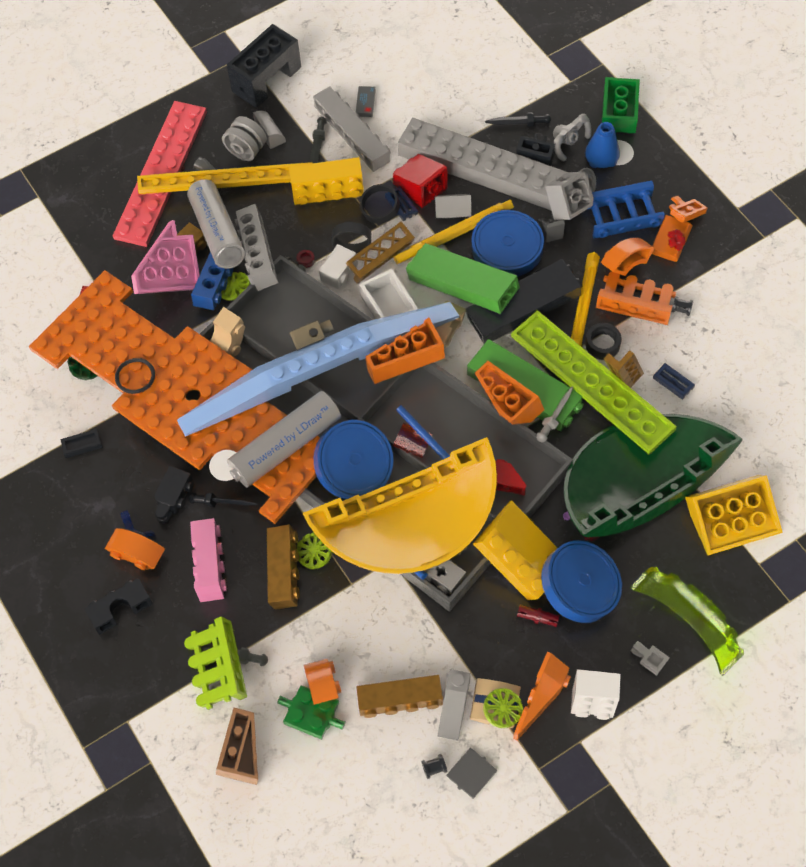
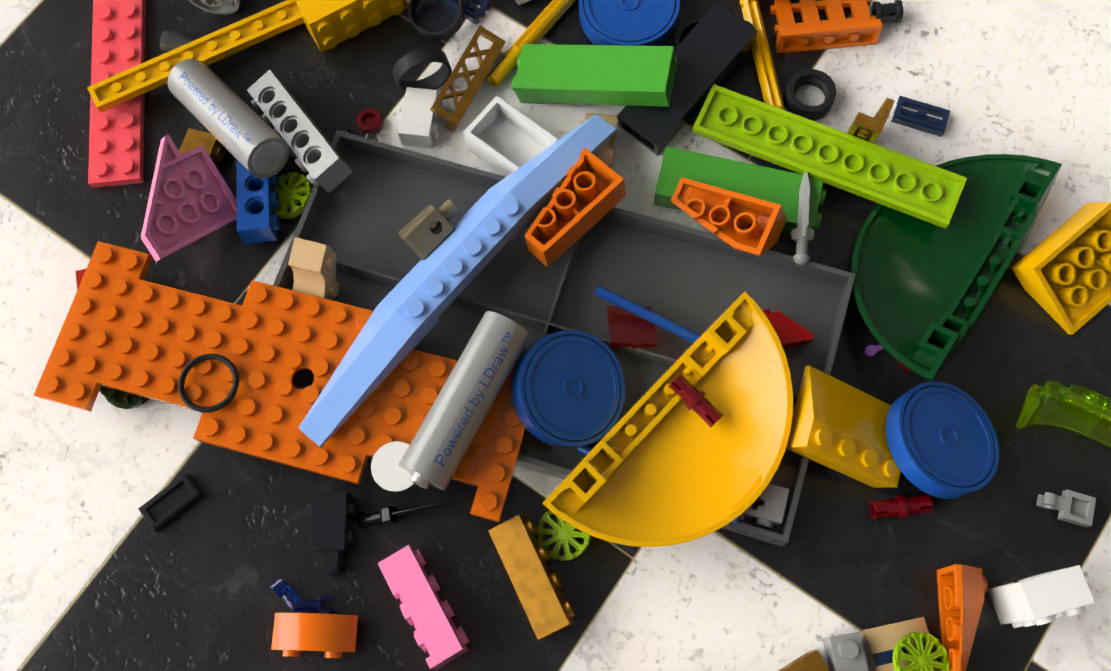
camera: 20 degrees left, 10 degrees up
none -> dark red pin [668,373,724,428]

